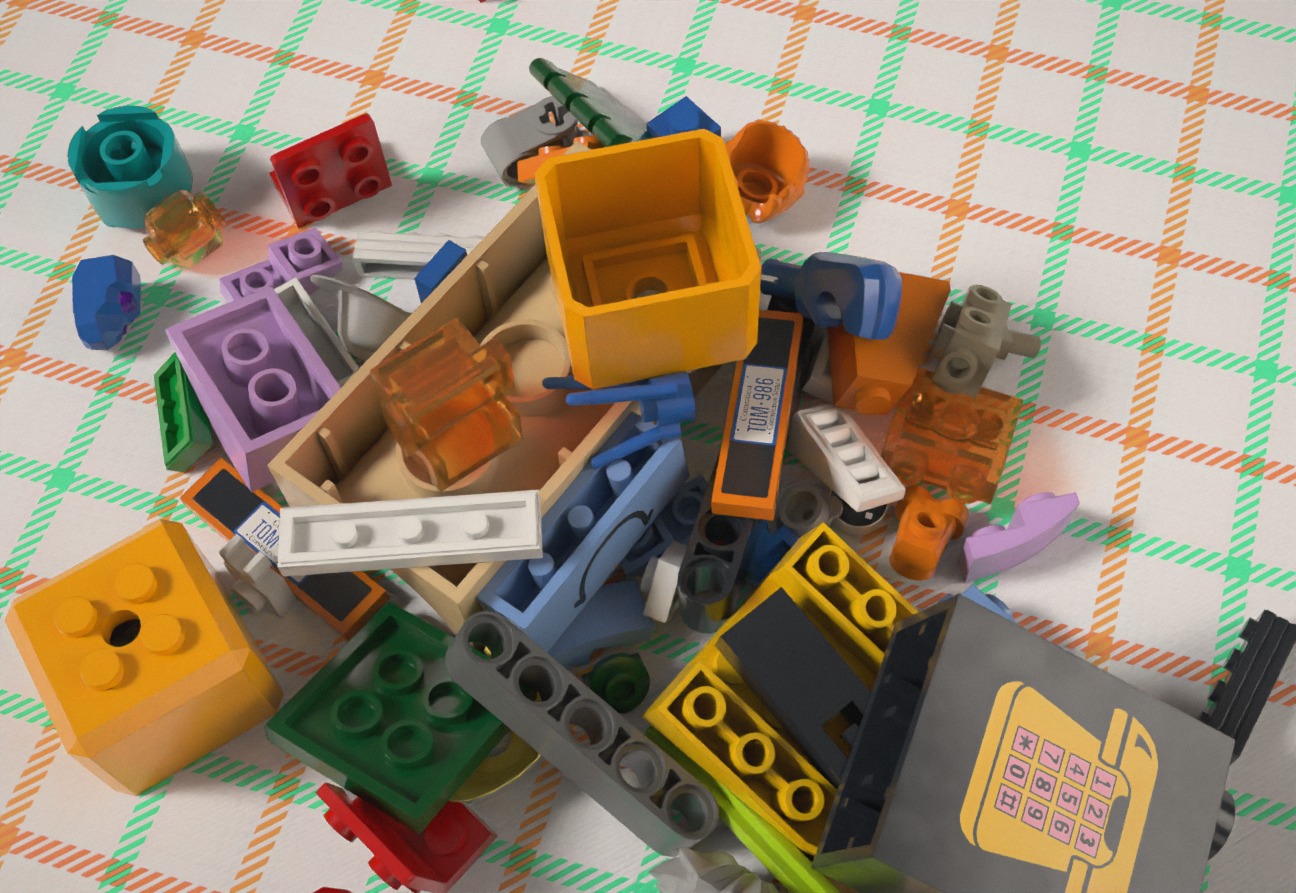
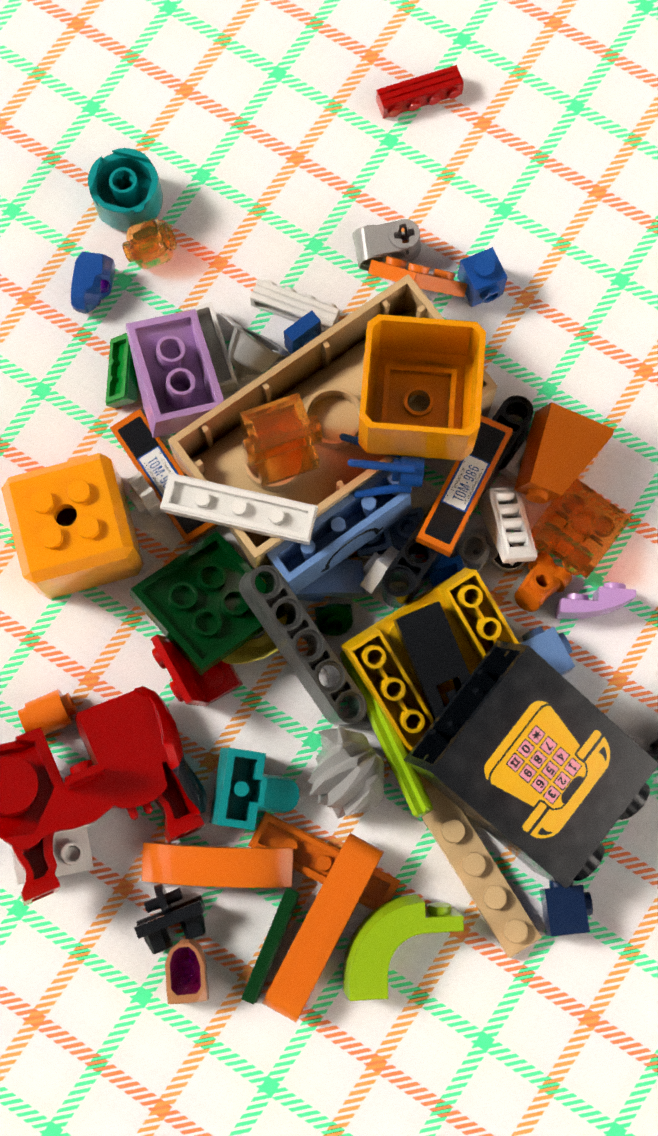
camera: 15 degrees right, 15 degrees up
lavender slope [219,227,342,303] -> none
red bracket [269,113,392,229] -> none
dark green windscreen [529,58,654,147] -> none
orange hair [725,119,810,223] -> none
blue piece [760,252,902,340] -> none
dark tan brick [929,285,1041,398] -> none

